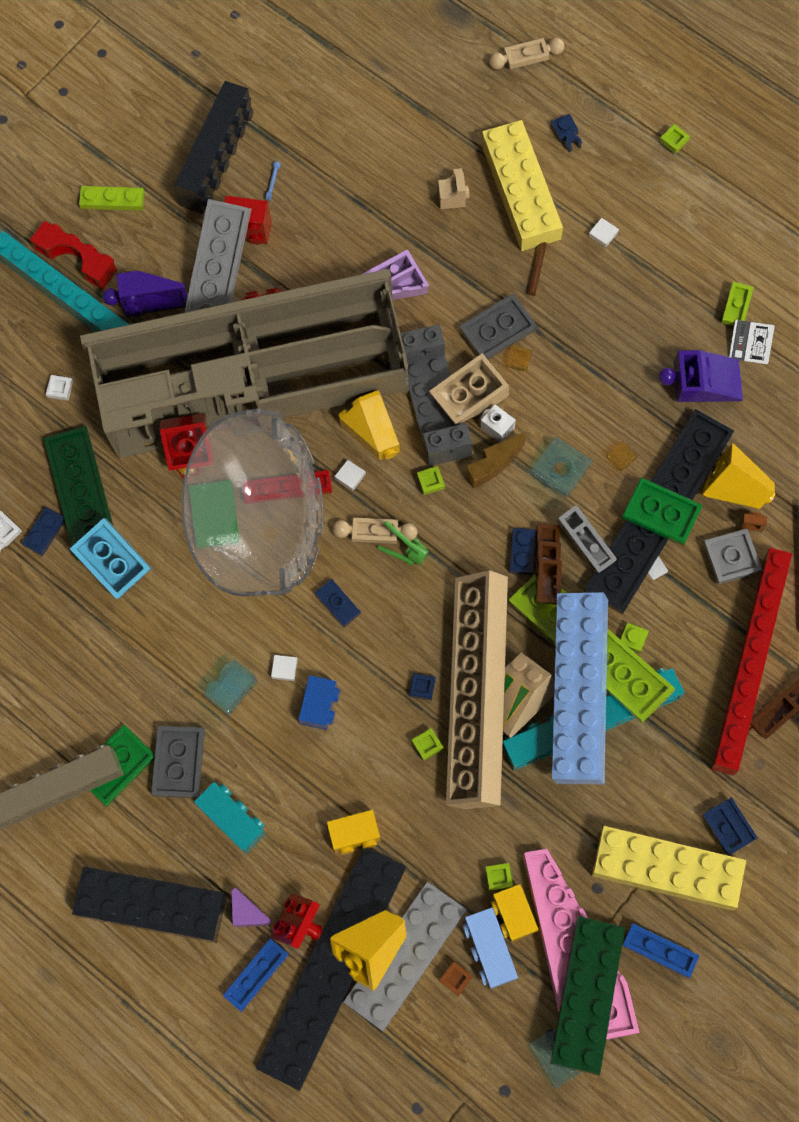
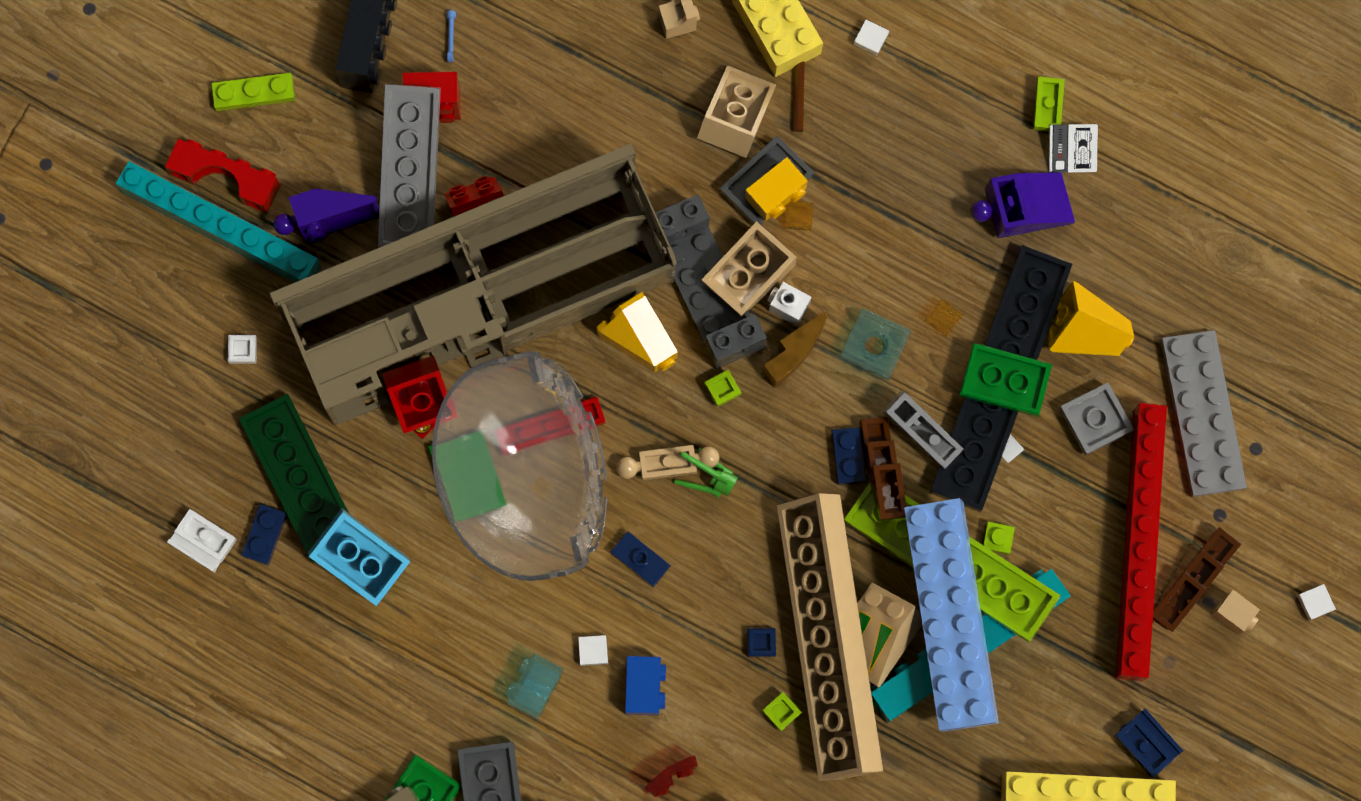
camera: 20 degrees left, 5 degrees up
white tile [335,460,366,491] -> none
lavender wedge [361,249,429,300] -> none
dark orange plate [740,512,767,532] -> none
none -> clear red slope [645,755,698,798]
none -> tan slope [697,65,776,158]
none -> yellow brick [745,157,808,221]

